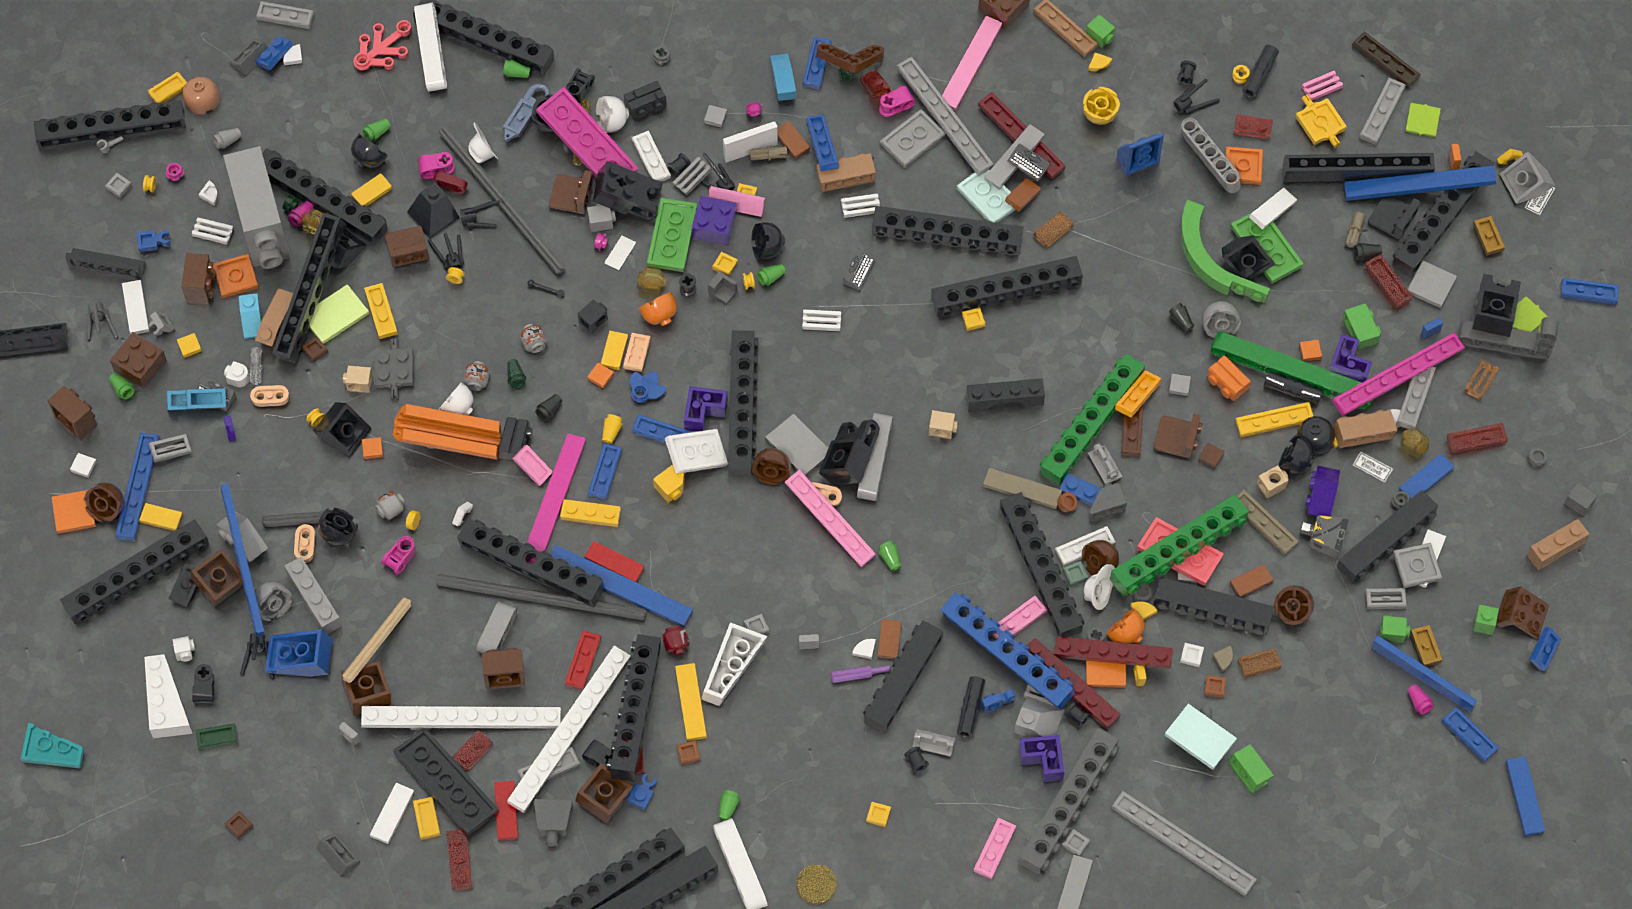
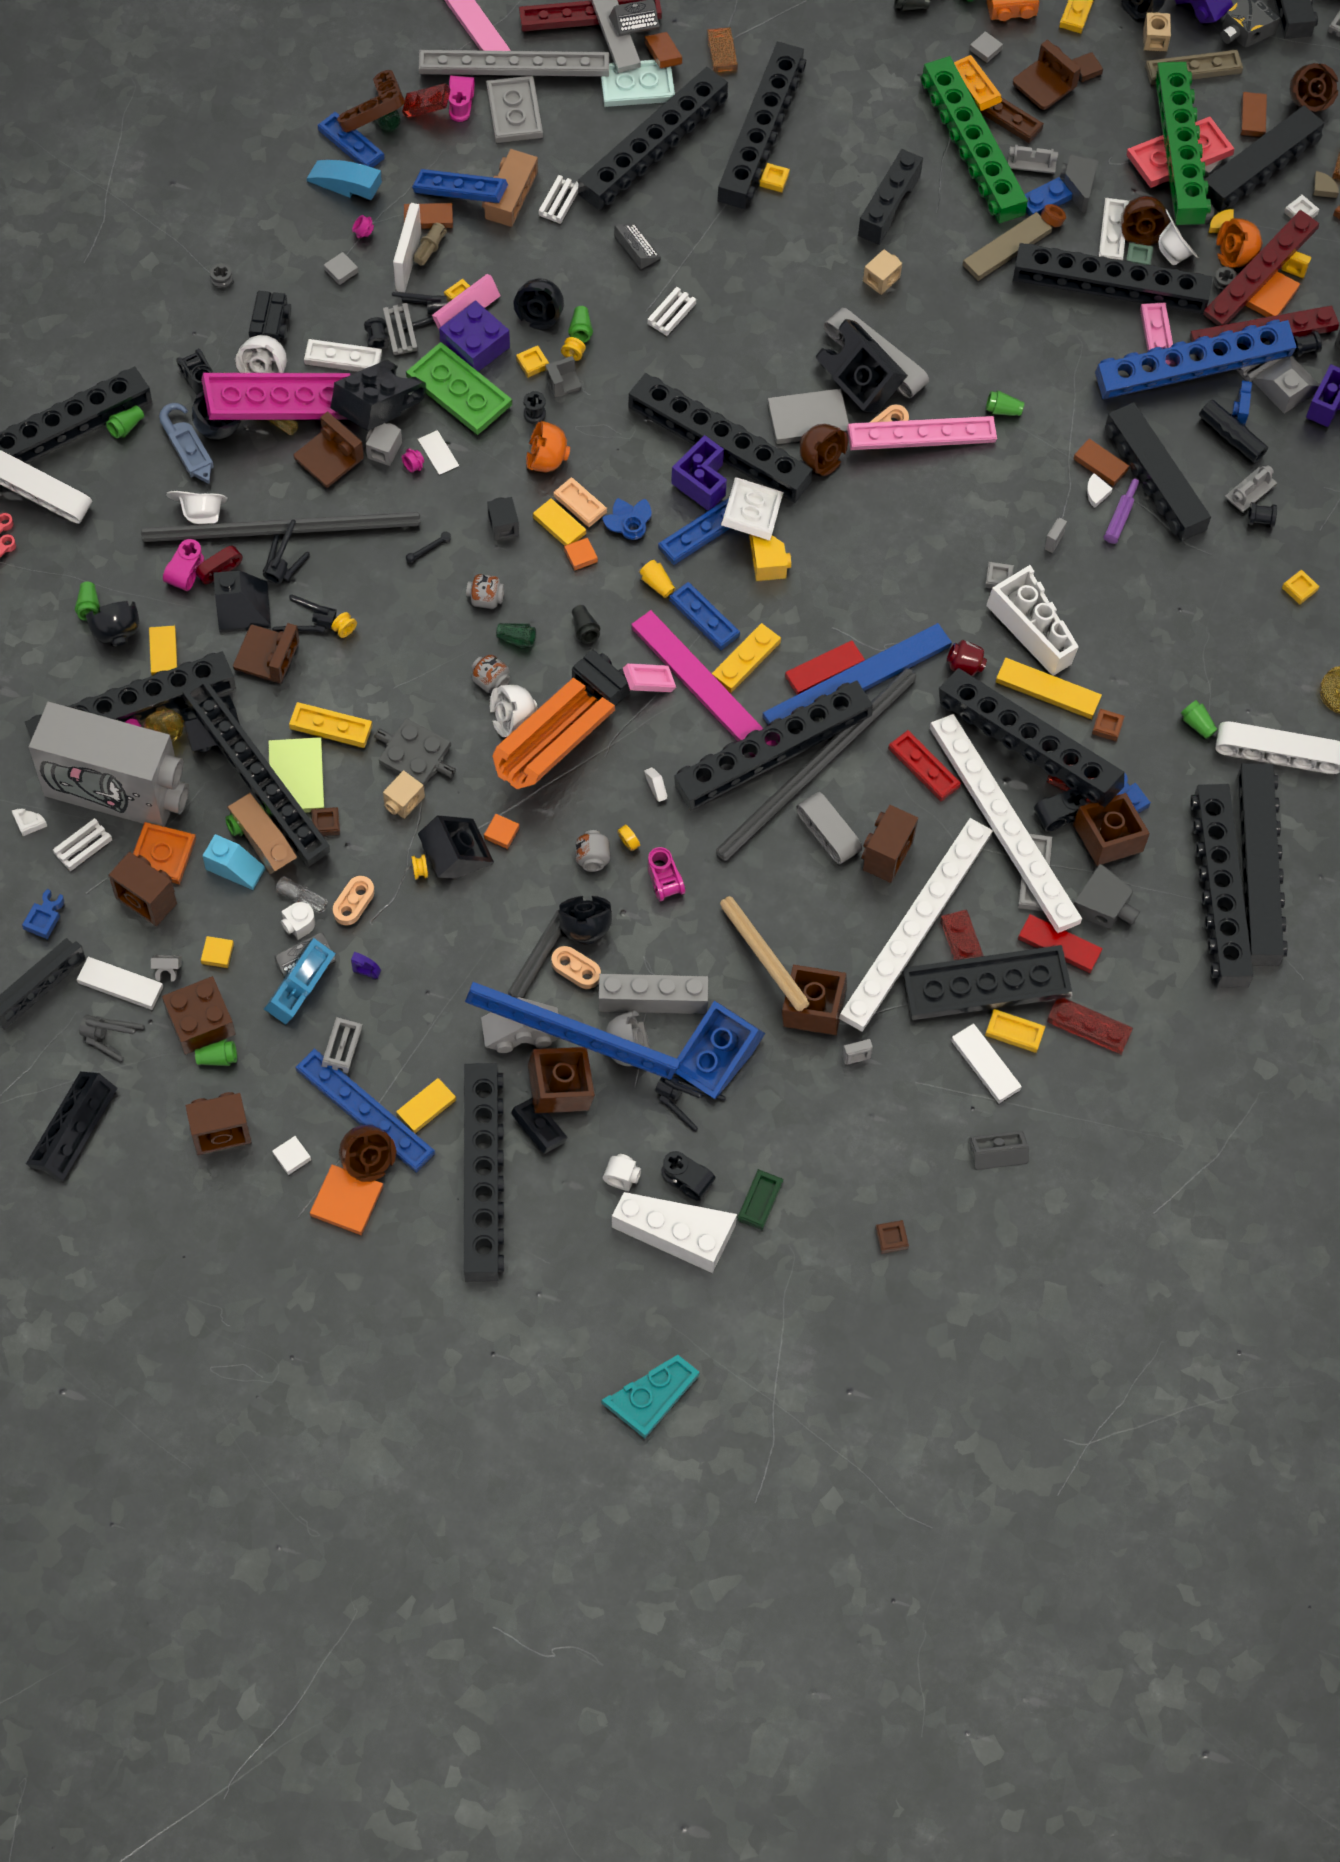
camera: 60 degrees left, 0 degrees up
clear yellow head [637,268,666,293] -> none

